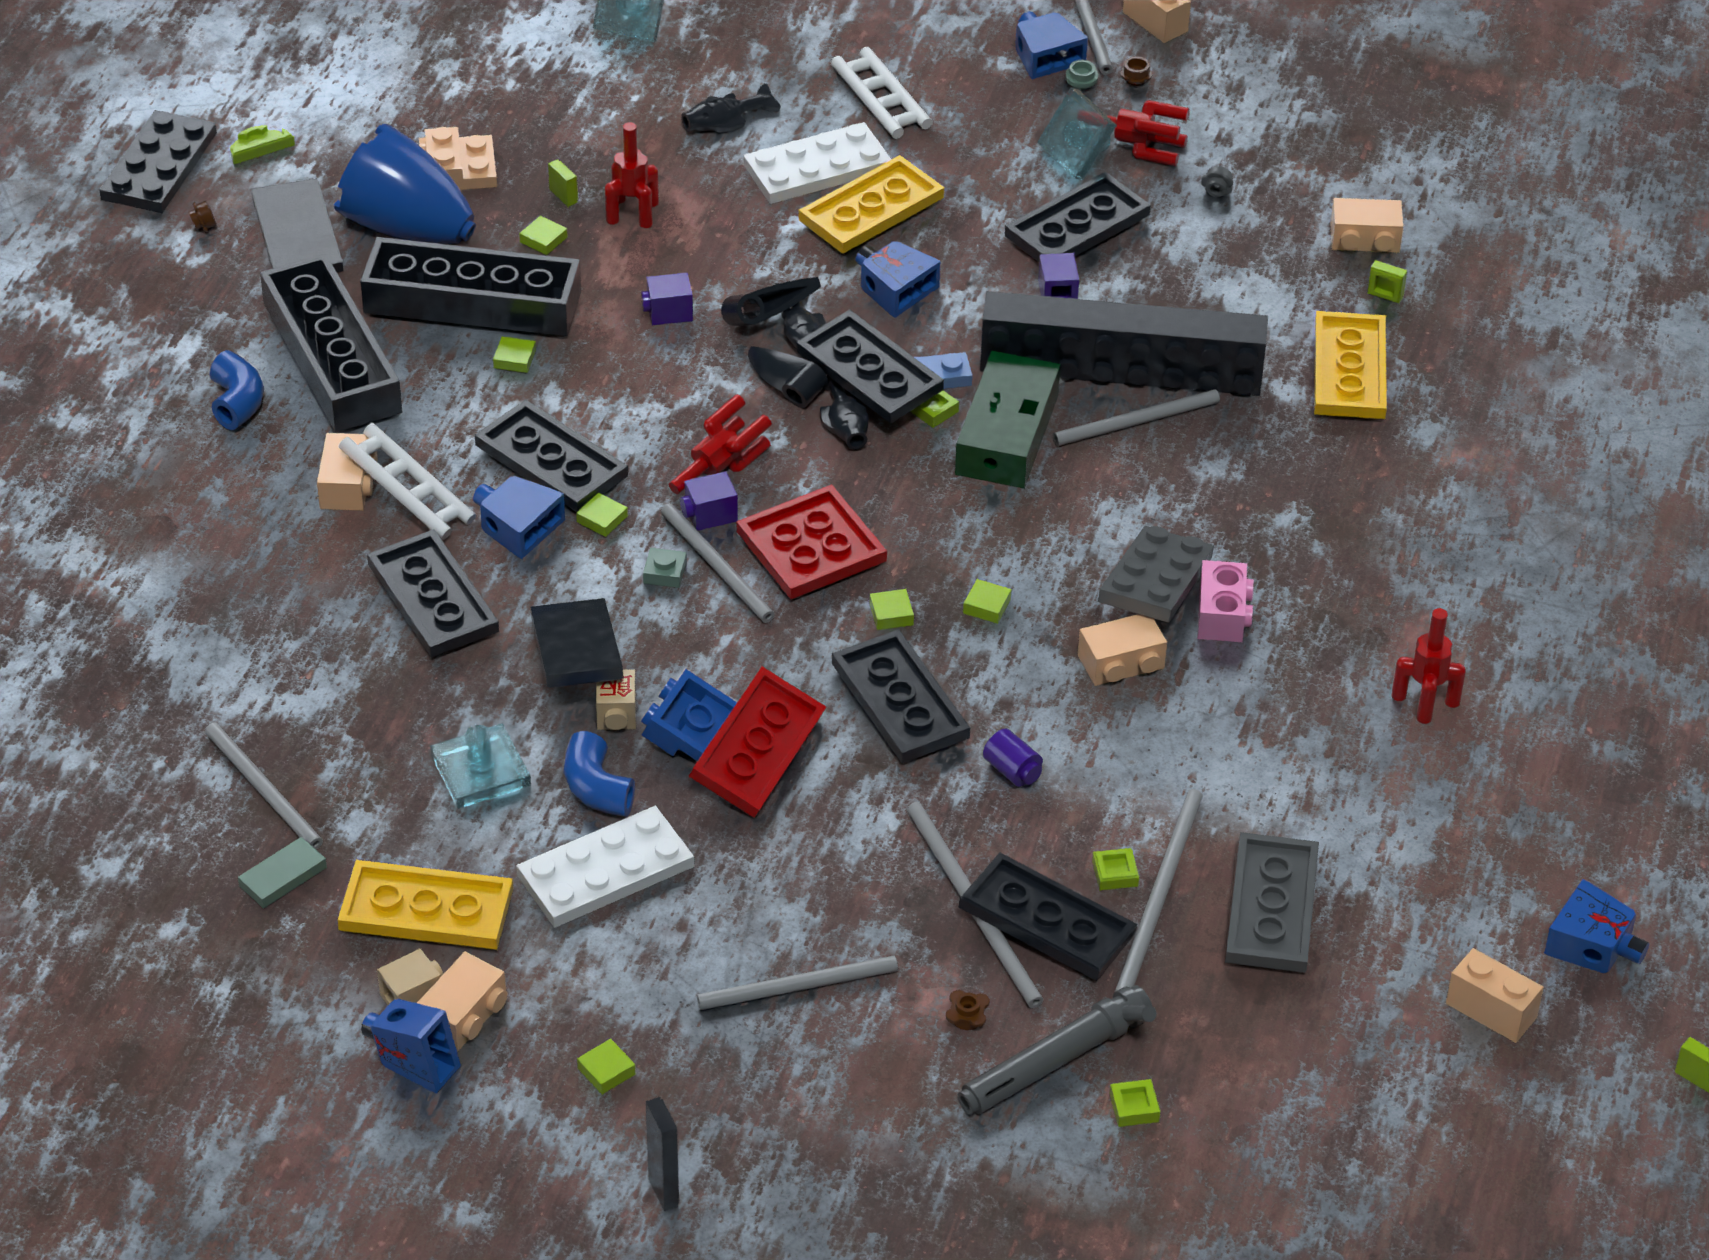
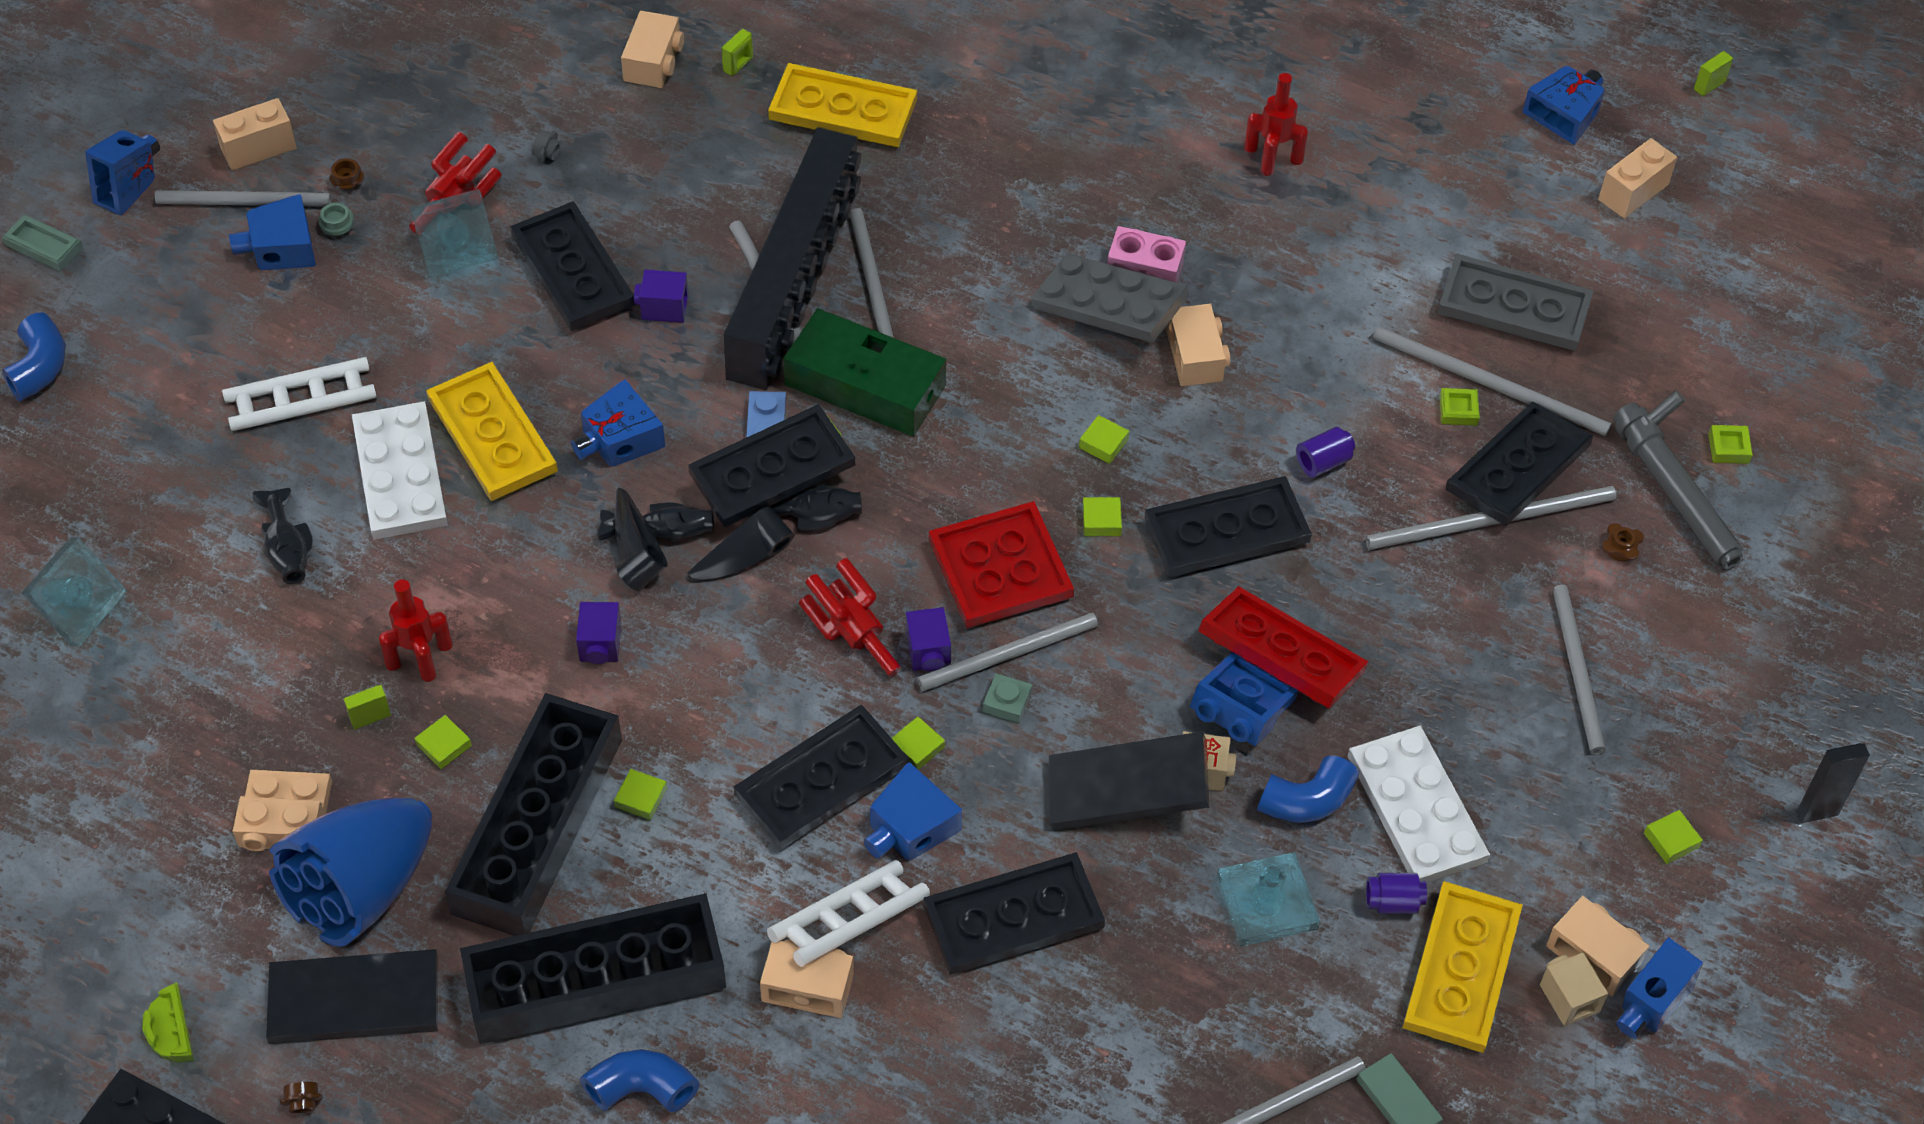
camera: 80 degrees left, 10 degrees up
none -> dark purple brick [1366,873,1427,914]

